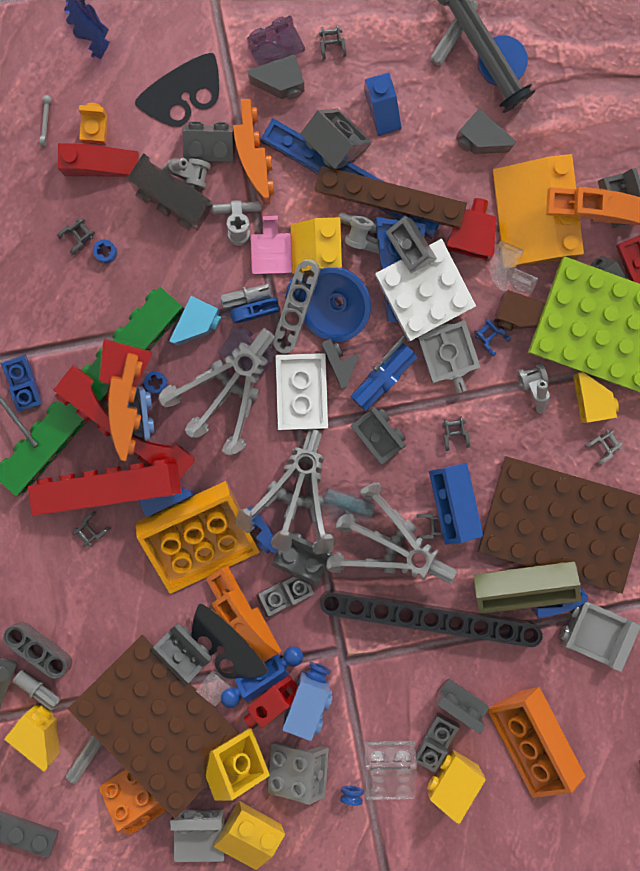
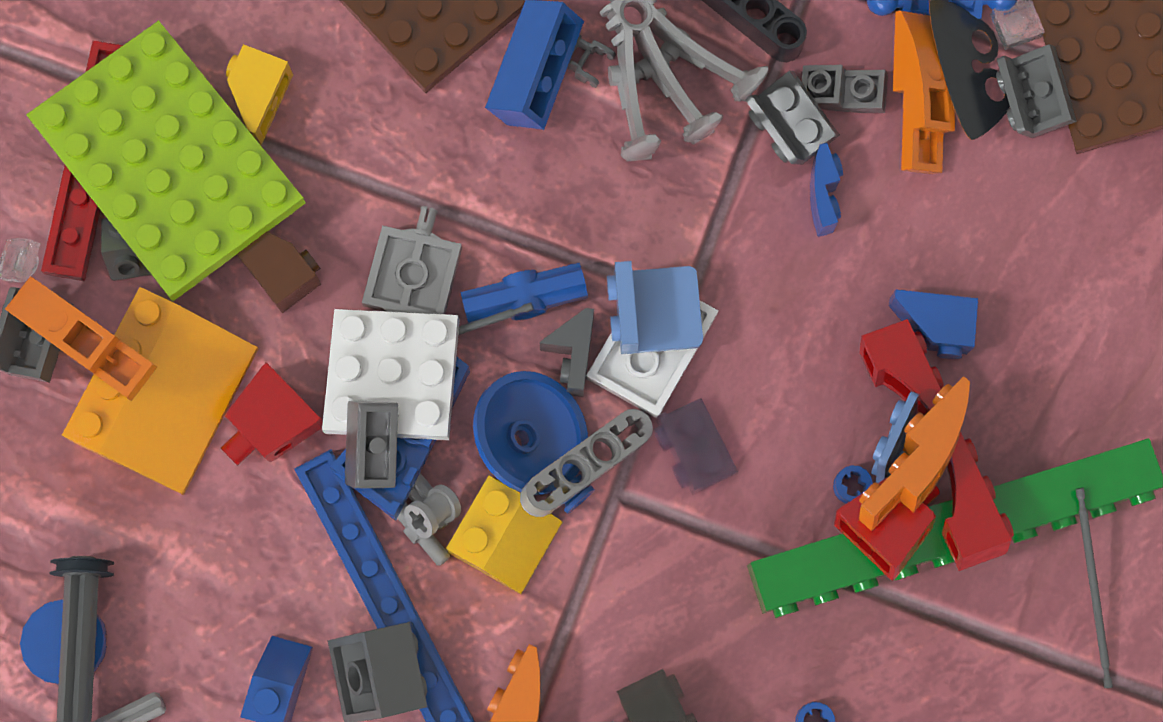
camera: 145 degrees left, 10 degrees down
blue slope [1,354,42,412] -> none
red brick [28,459,182,516] -> none
dark grey piece [73,511,111,547] -> none
light orange slope [135,481,260,594] -> none
light grey piece [159,328,276,455] -> none
medium azure slope [170,296,222,346] -> none
light grey piece [212,200,262,246] -> none
light grey axle [221,283,271,309] -> none
blue piece [230,298,280,324] -> none
light grey piece [235,429,335,555] -> none
bright pink piece [251,216,292,274] -> none
reddish brown plate [315,166,467,229] -> none
clear light blue pin [323,488,375,518] -> none
dark grey bracket [351,407,406,465] -> none
dark grey piece [442,416,470,451] -> none
dark grey slope [456,109,516,154] -> none
blue piece [474,319,511,356] -> none
clear brick [489,241,538,293] -> none
light grey piece [517,363,550,414] -> none
light grey piece [585,429,624,465] -> none
none -> medium blue bracket [607,261,703,354]

